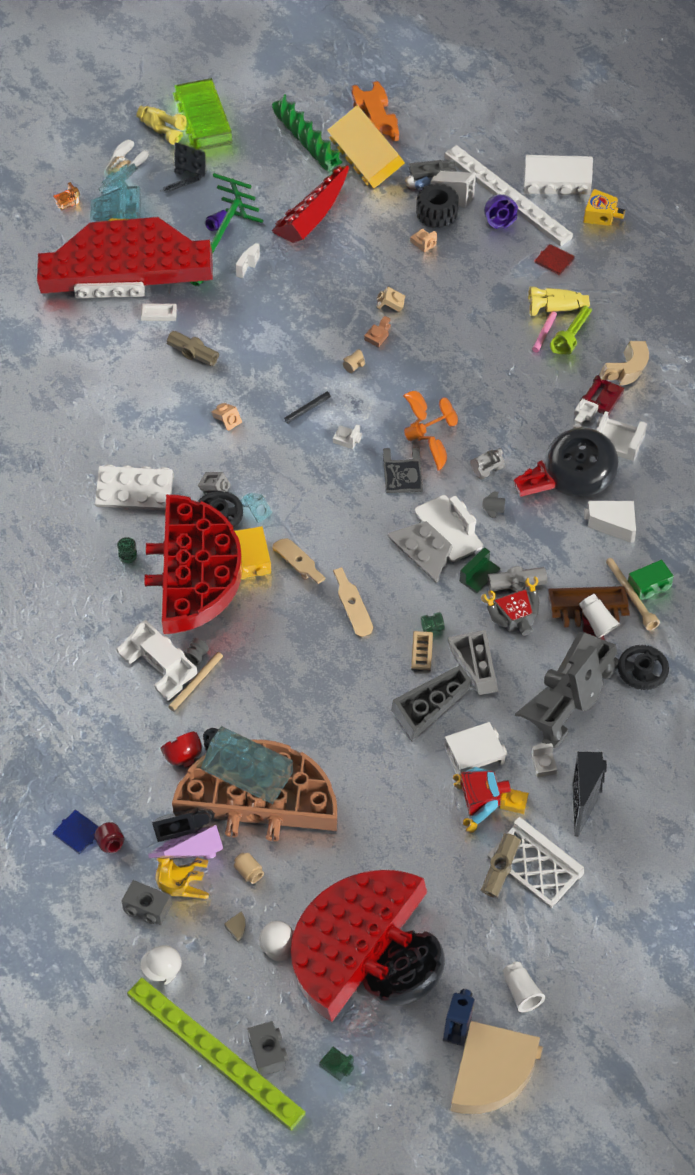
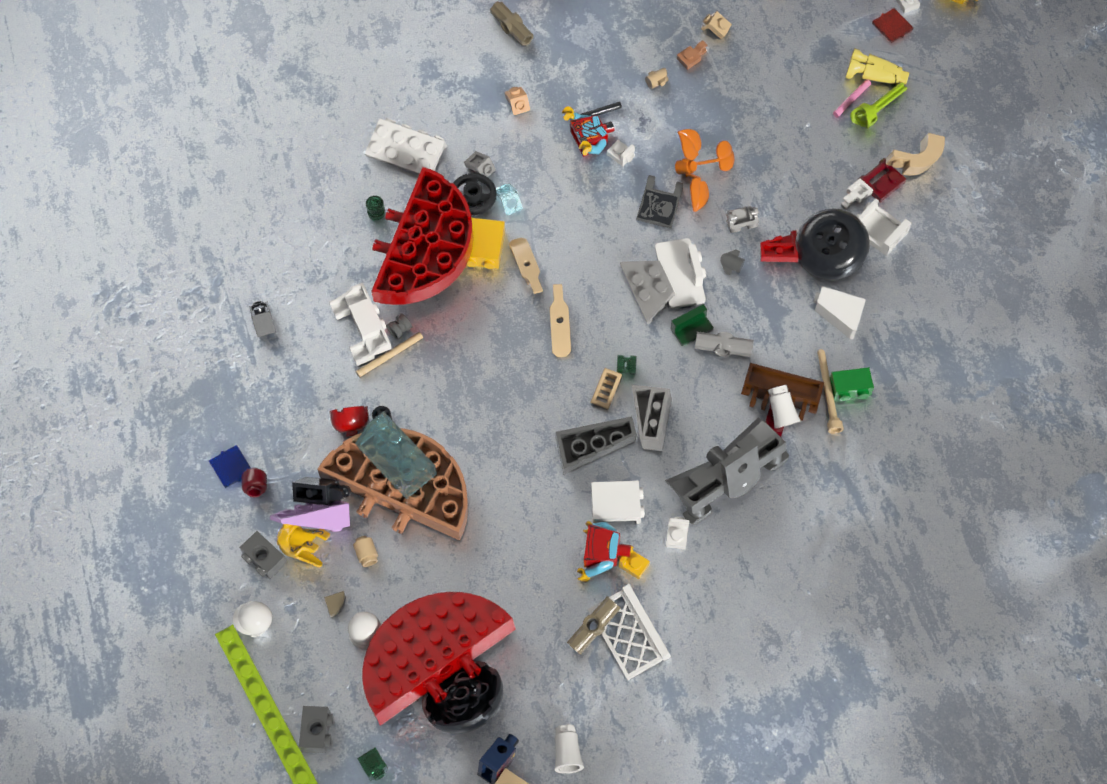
camera: 20 degrees right, 10 degrees up
torso [481,576,539,636] -> none
black slope [572,751,607,837] -> none
black wheel [618,645,669,690] -> none
none -> slope [249,301,276,337]
none -> torso [562,106,615,157]

